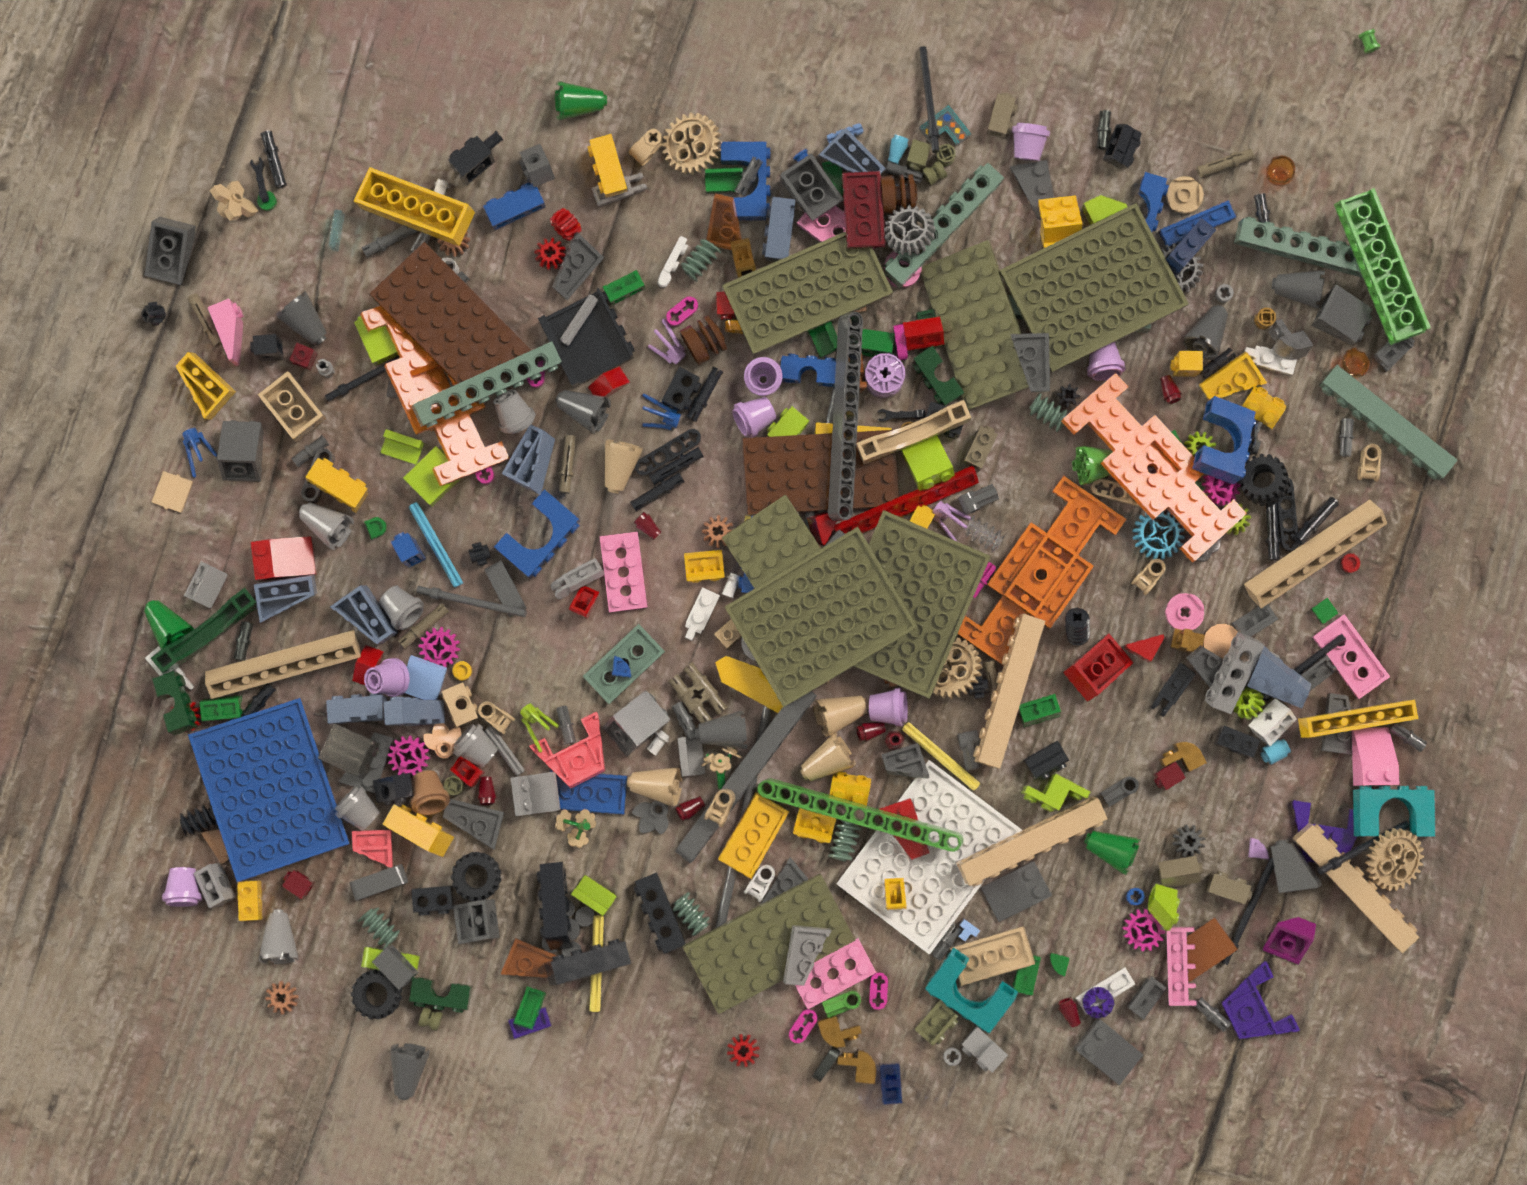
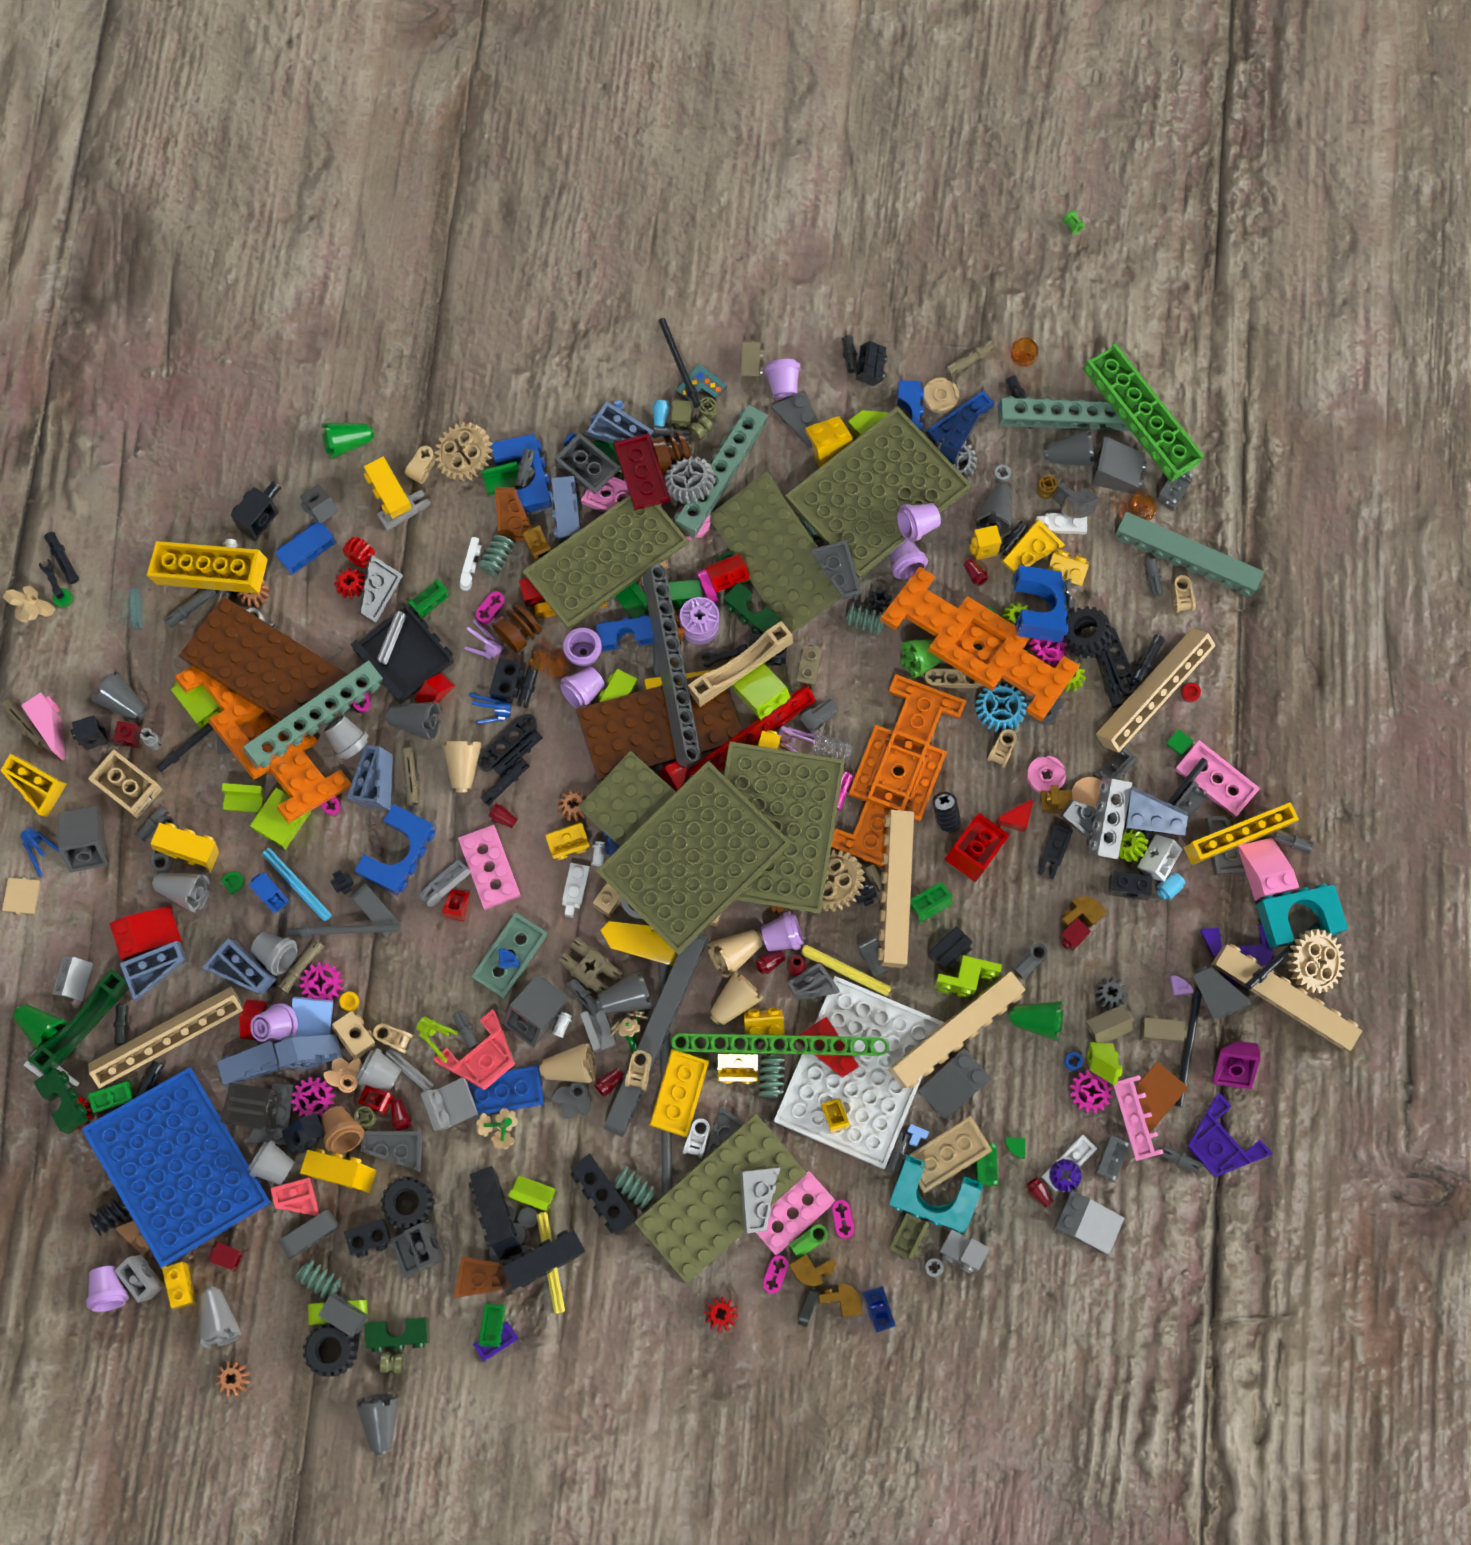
camera: 15 degrees left, 10 degrees down
none -> clear orange hinge [528,650,569,678]
none -> lavender piece [897,503,941,542]

